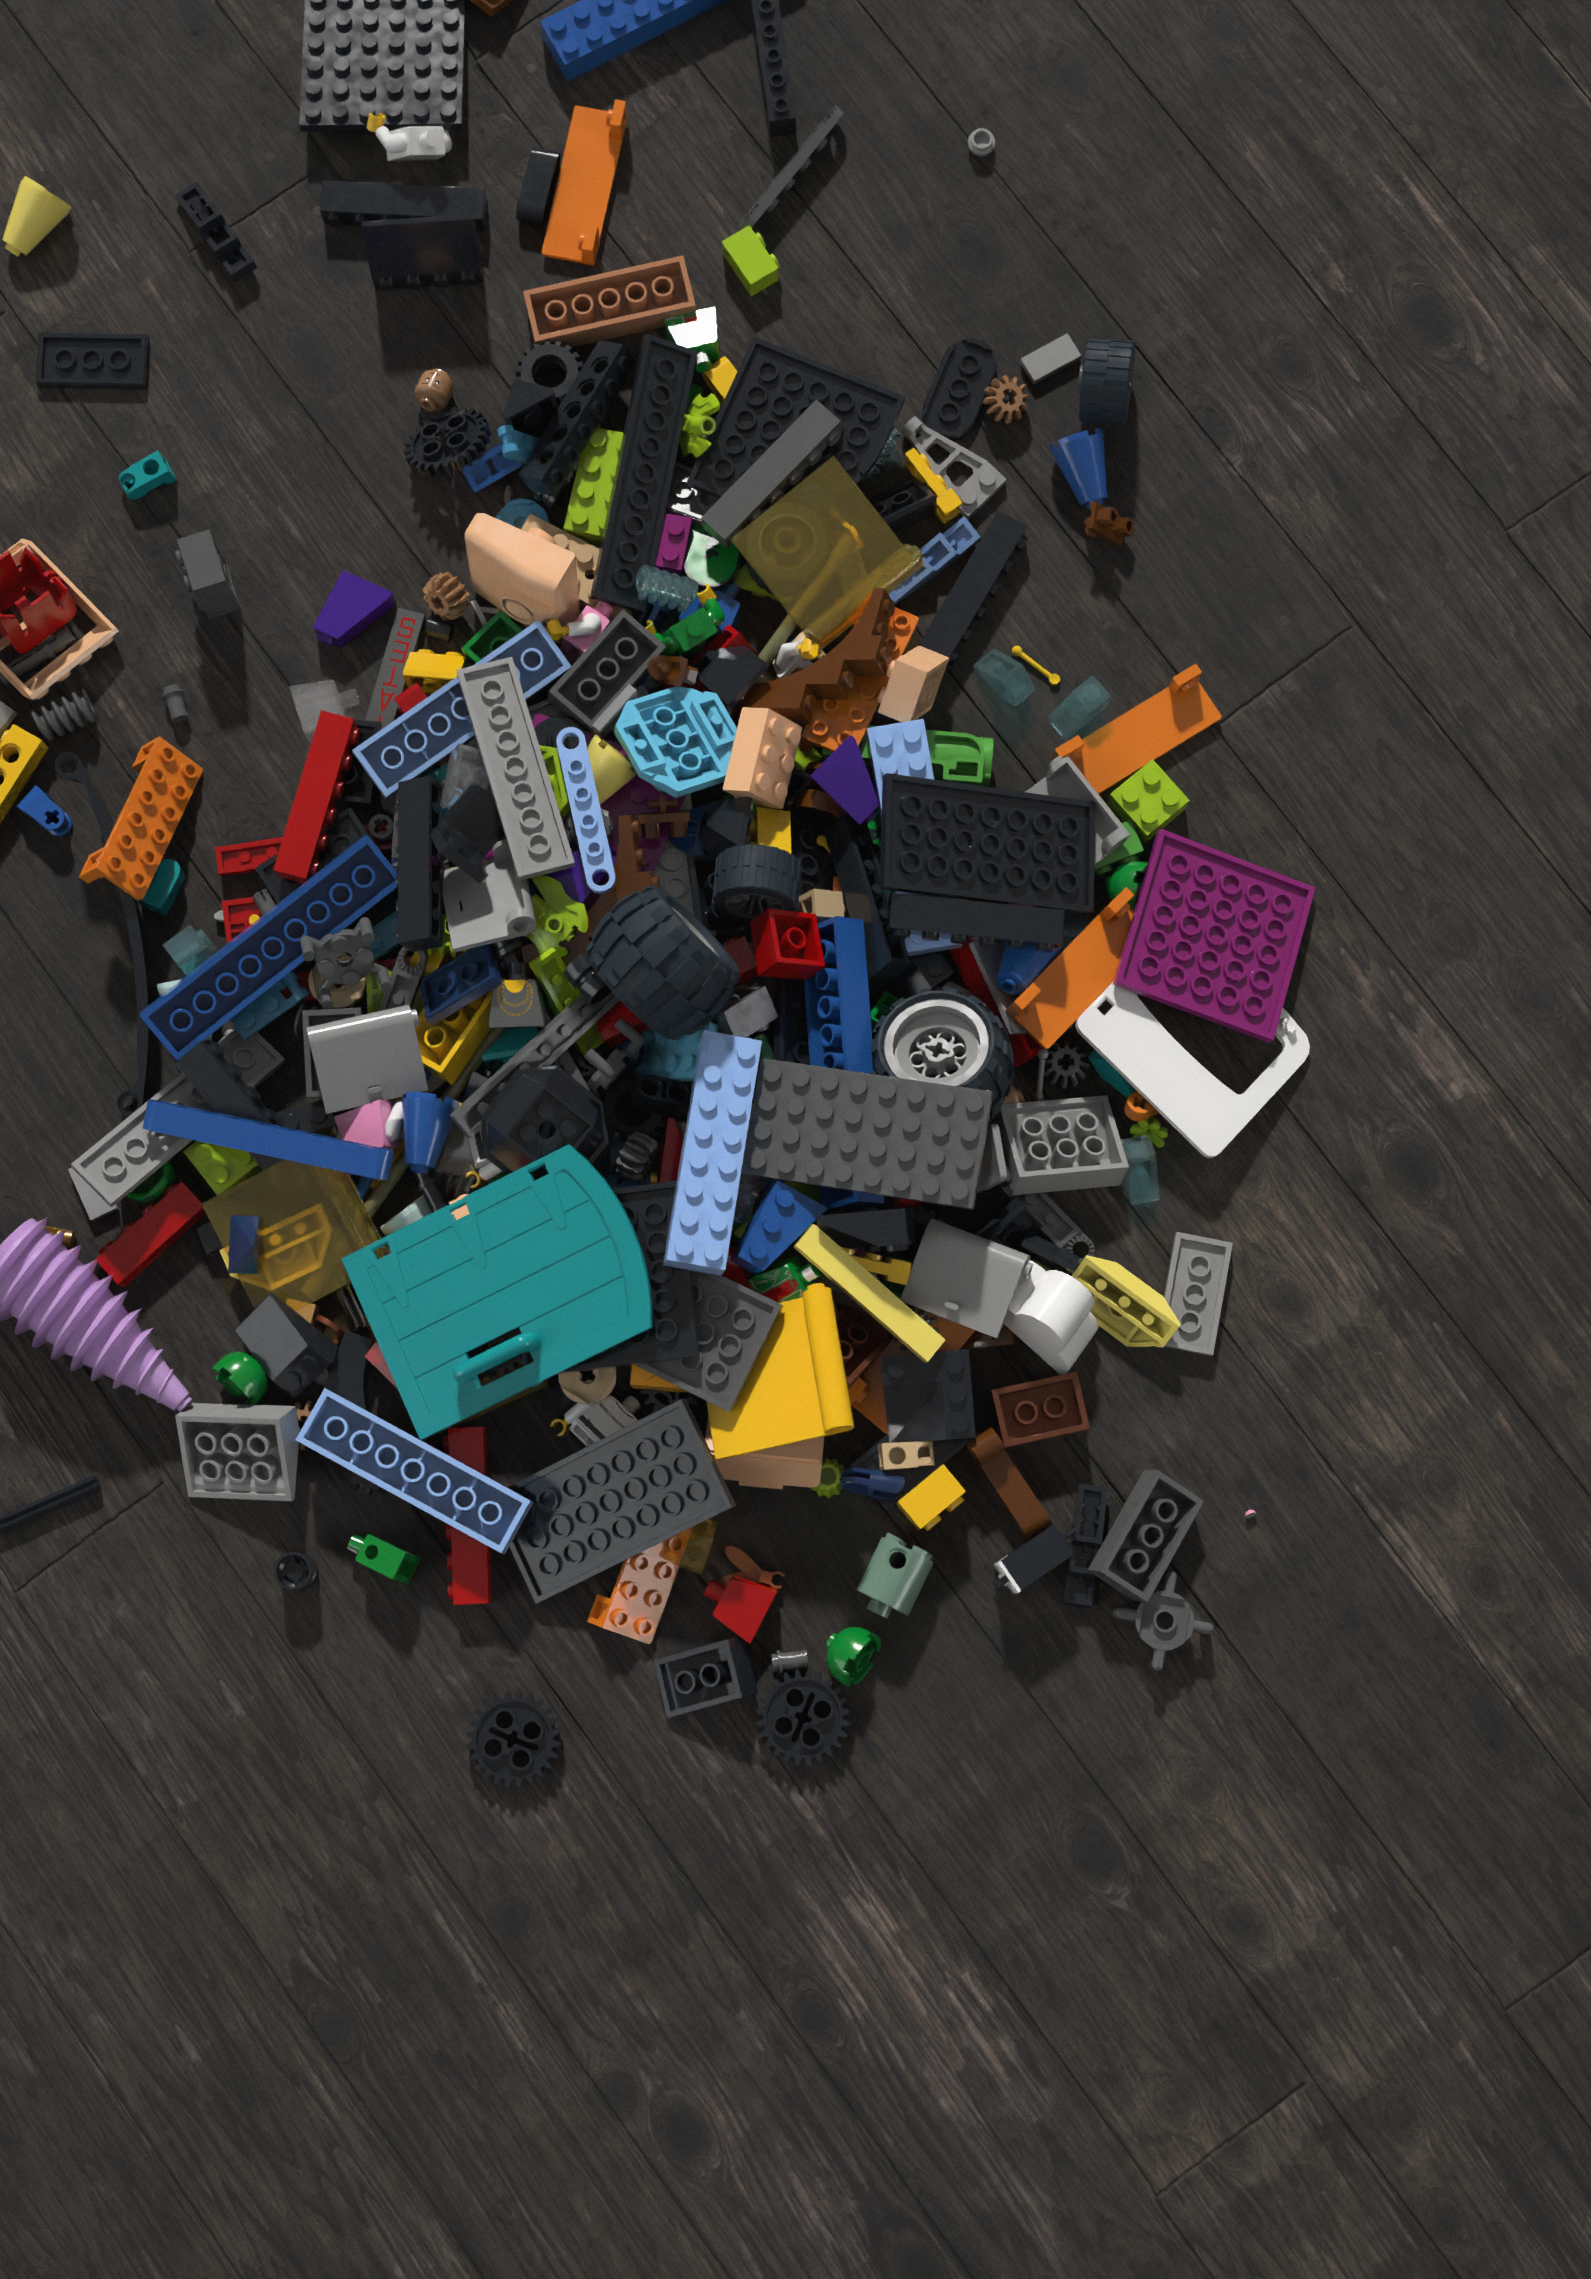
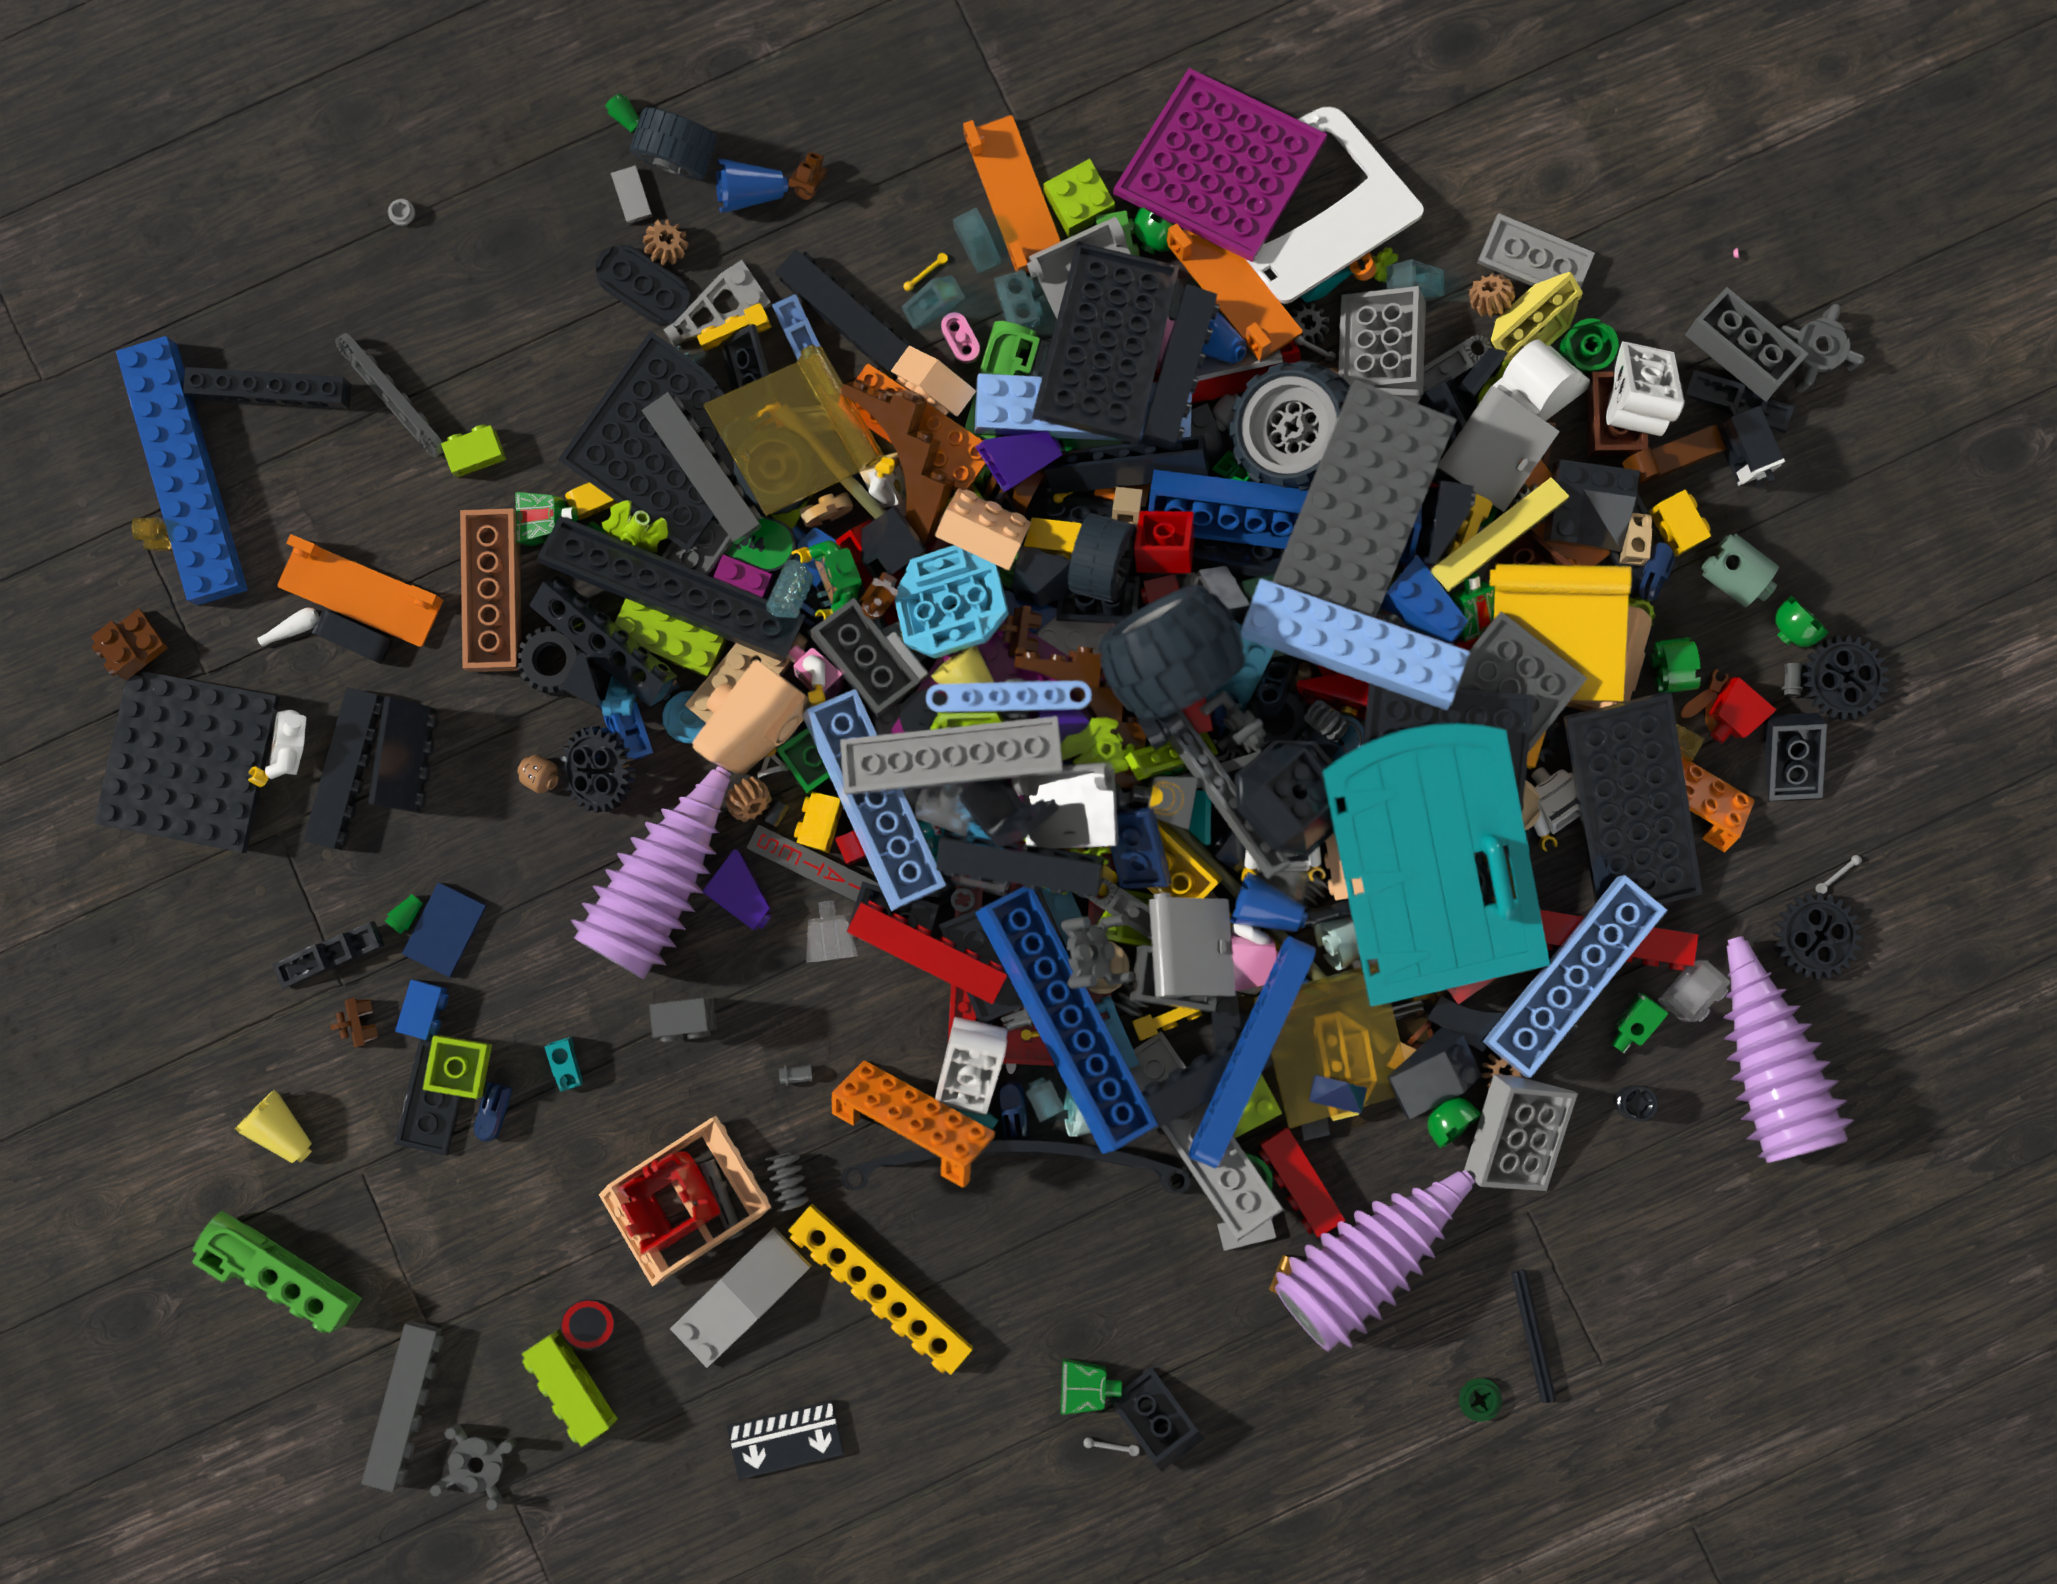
camera: 80 degrees left, 5 degrees up
blue piece [17,785,73,837] -> none
none -> white piece [257,607,319,647]
none -> reddish brown hips [330,997,378,1048]
none -> green cone [385,894,423,934]
none -> blue brick [395,980,449,1040]
none -> dark blue tile [402,882,487,977]
none -> lime brick [423,1035,492,1099]
none -> dark blue arm [474,1081,513,1141]
none -> lavender cone [571,766,731,979]
none -> green cone [605,93,639,134]
none -> tan plate [799,492,853,527]
none -> white brick [935,1016,1008,1115]
none -> bright pink plate [941,312,980,364]
none -> clear light blue brick [994,269,1043,328]
none -> dark blue arm [998,1081,1030,1140]
none -> yellow plate [1132,1008,1203,1041]
none -> medium nougat gear [1469,272,1515,318]
none -> green brick [1559,318,1619,378]
none -> white brick [1606,341,1684,436]
none -> green brick [1649,637,1701,693]
none -> clear brick [1658,960,1731,1022]
none -> lavender cone [1724,936,1853,1163]
none -> light grey hinge [1816,855,1862,894]

